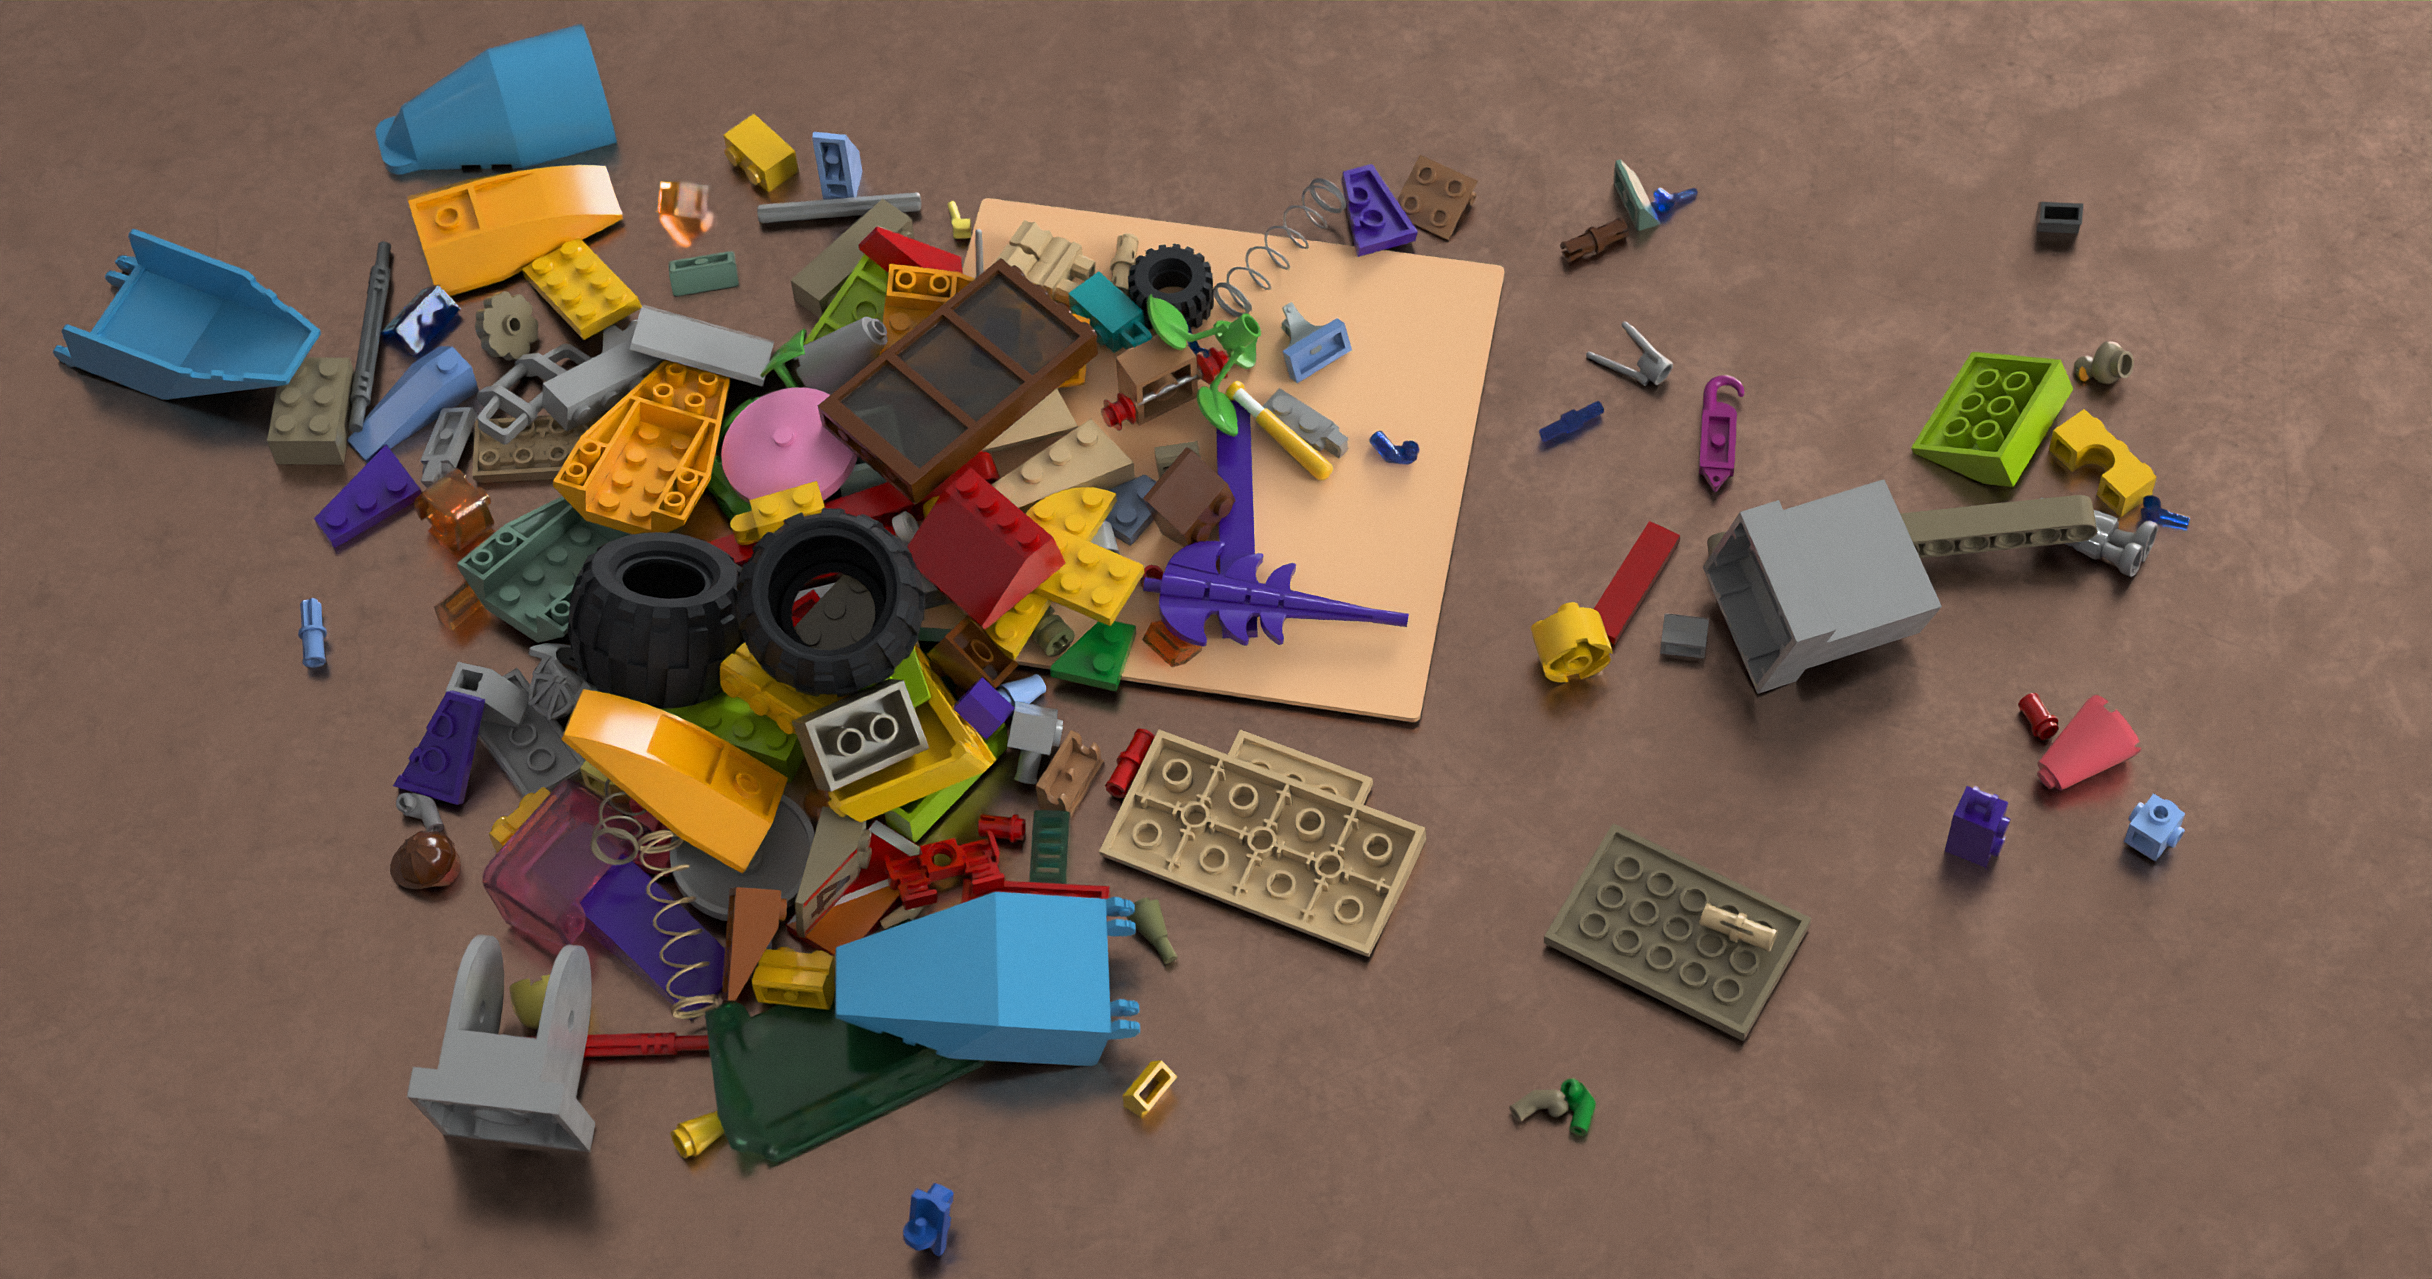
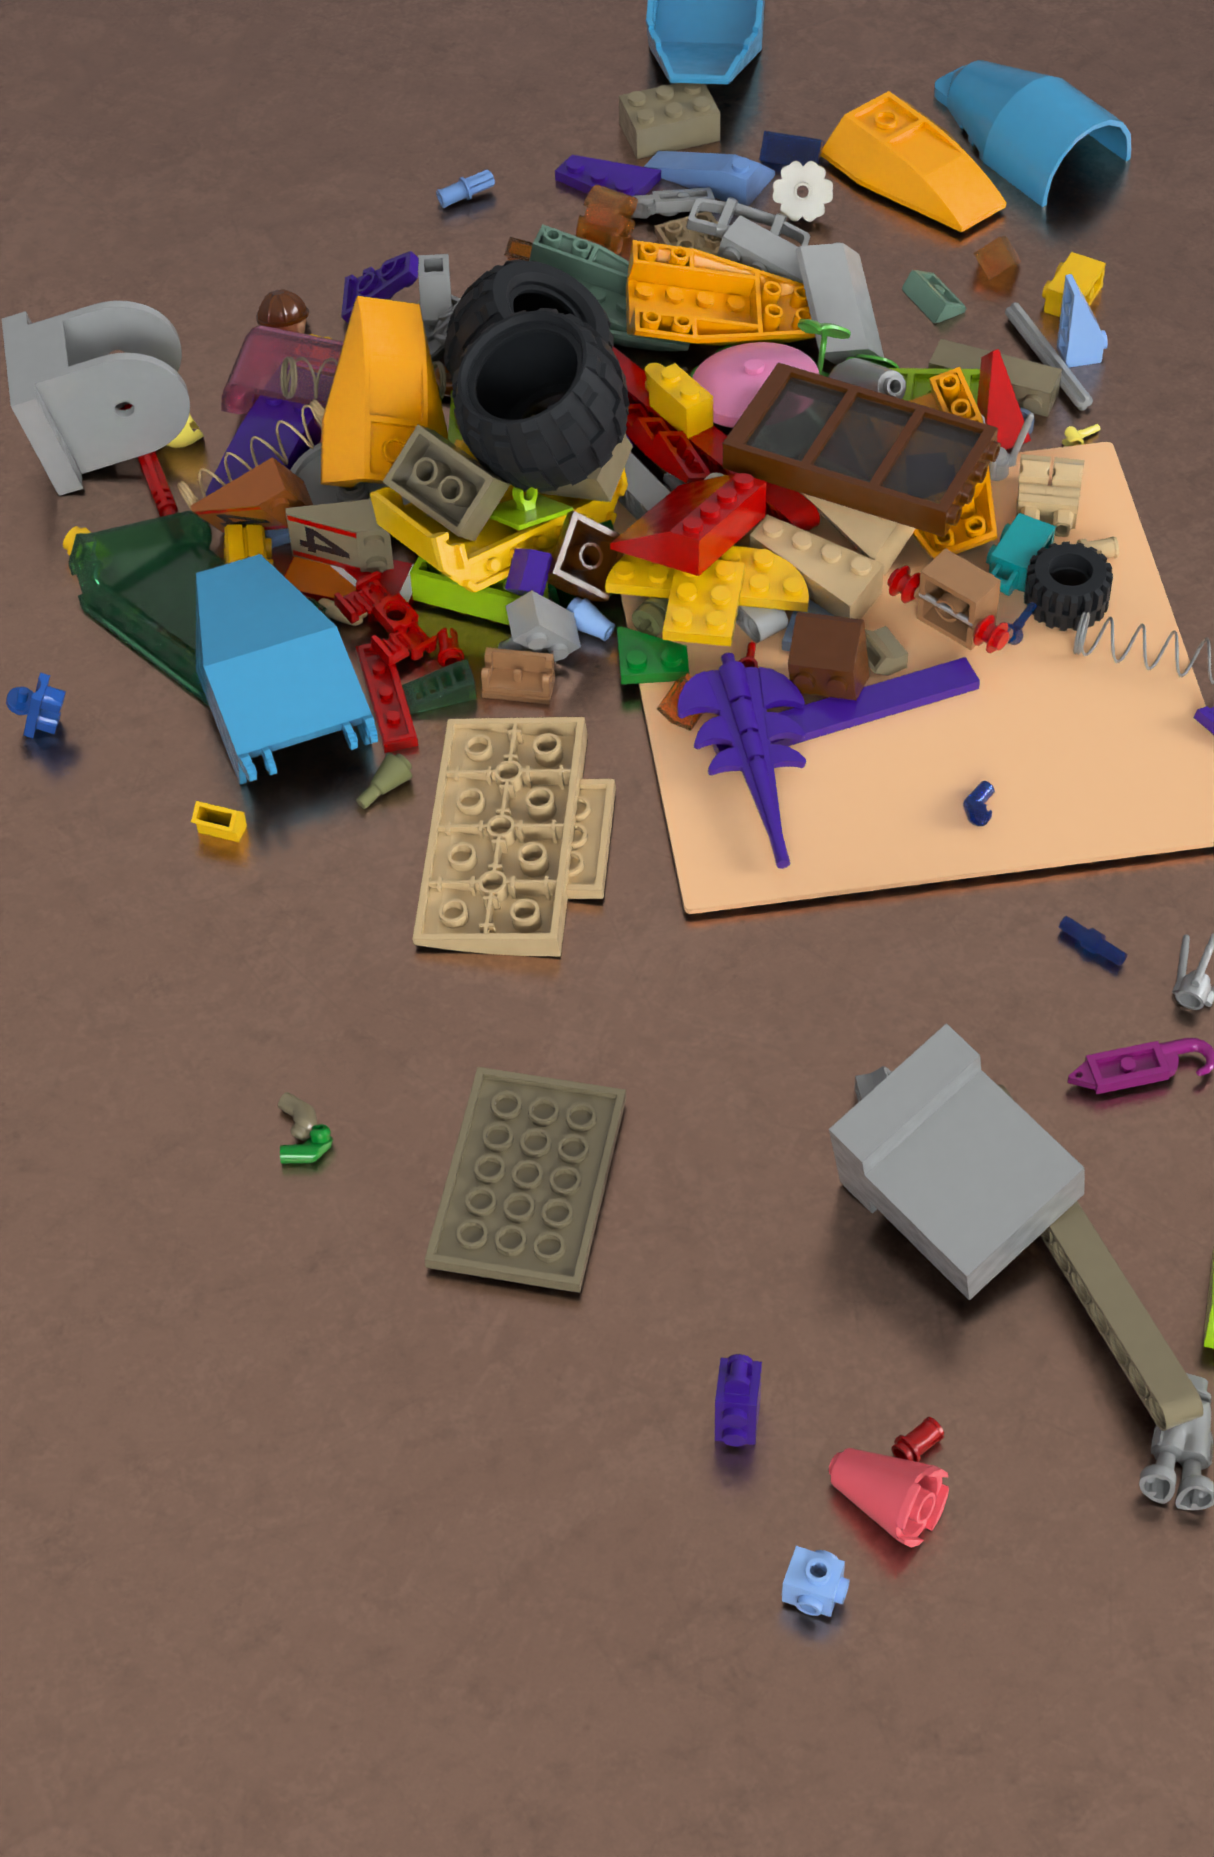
camera: 70 degrees right, 5 degrees down
dark grey axle [349,241,391,432] -> none
light grey arm [396,793,444,832] -> none
yellow plate [522,238,642,340] -> none
red pin [1105,728,1155,798] -> none
bright green plant [1147,294,1261,437] -> none
yellow piece [1225,381,1333,481] -> none
light grey hinge [1262,388,1348,459] -> none
medium blue piece [1281,302,1352,383] -> none
yellow brick [1531,602,1613,683] -> none
red tile [1594,521,1680,645] -> none
tan pin [1699,903,1778,952] -> none

